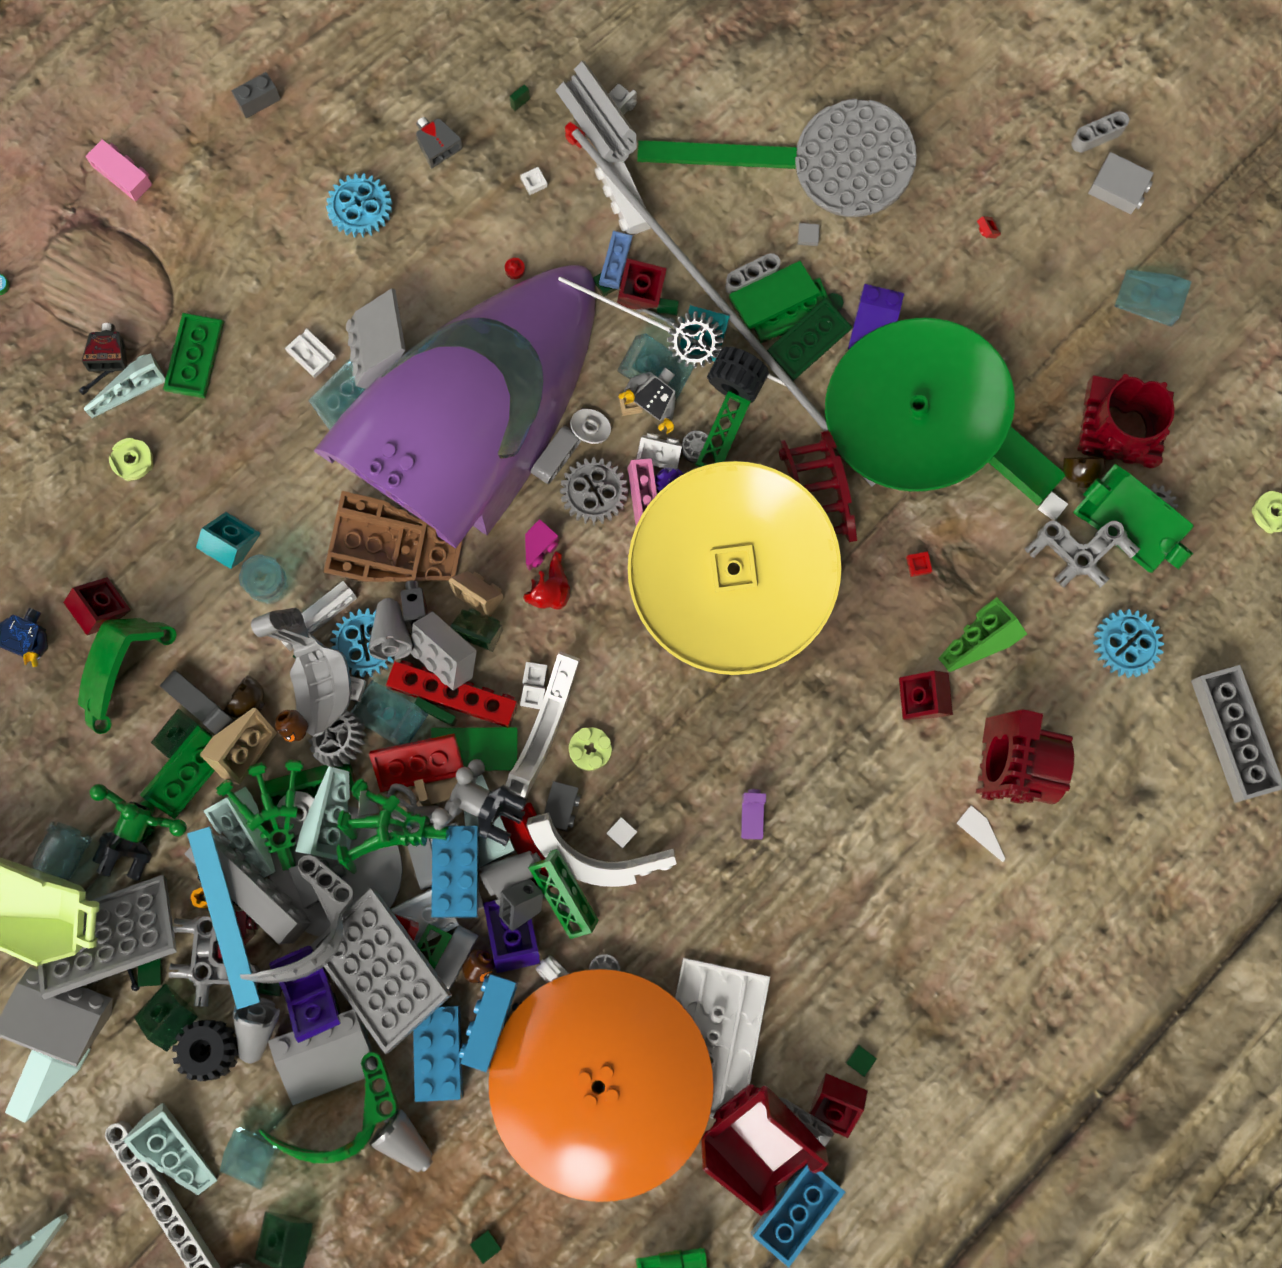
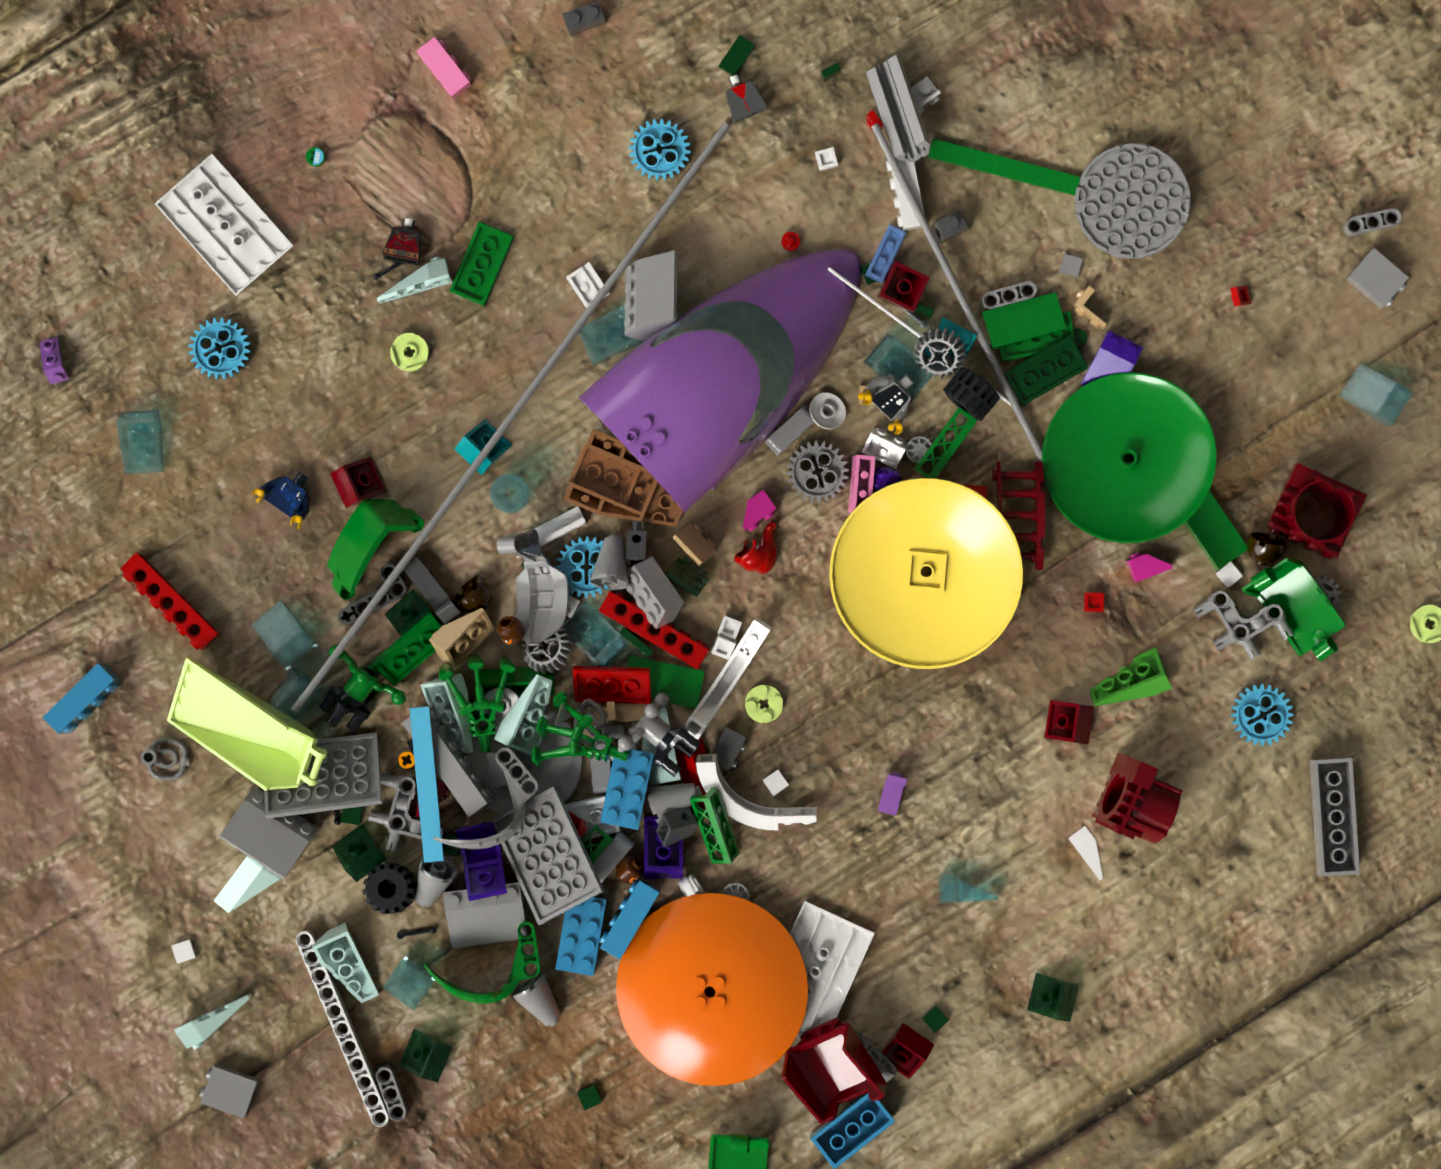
camera: 20 degrees right, 10 degrees up
none -> clear light blue slope [252,601,318,669]
none -> light grey piece [291,122,730,713]
none -> dark grey beam [338,564,408,625]
none -> black hinge [397,926,437,939]
none -> dark green tile [718,35,755,76]
none -> dark grey torso [931,210,970,245]
none -> clear light blue slope [938,874,998,903]
none -> clear green slope [1027,973,1080,1022]
none -> tan bracket [1073,286,1107,329]
none -> dark pink slope [1126,552,1173,583]

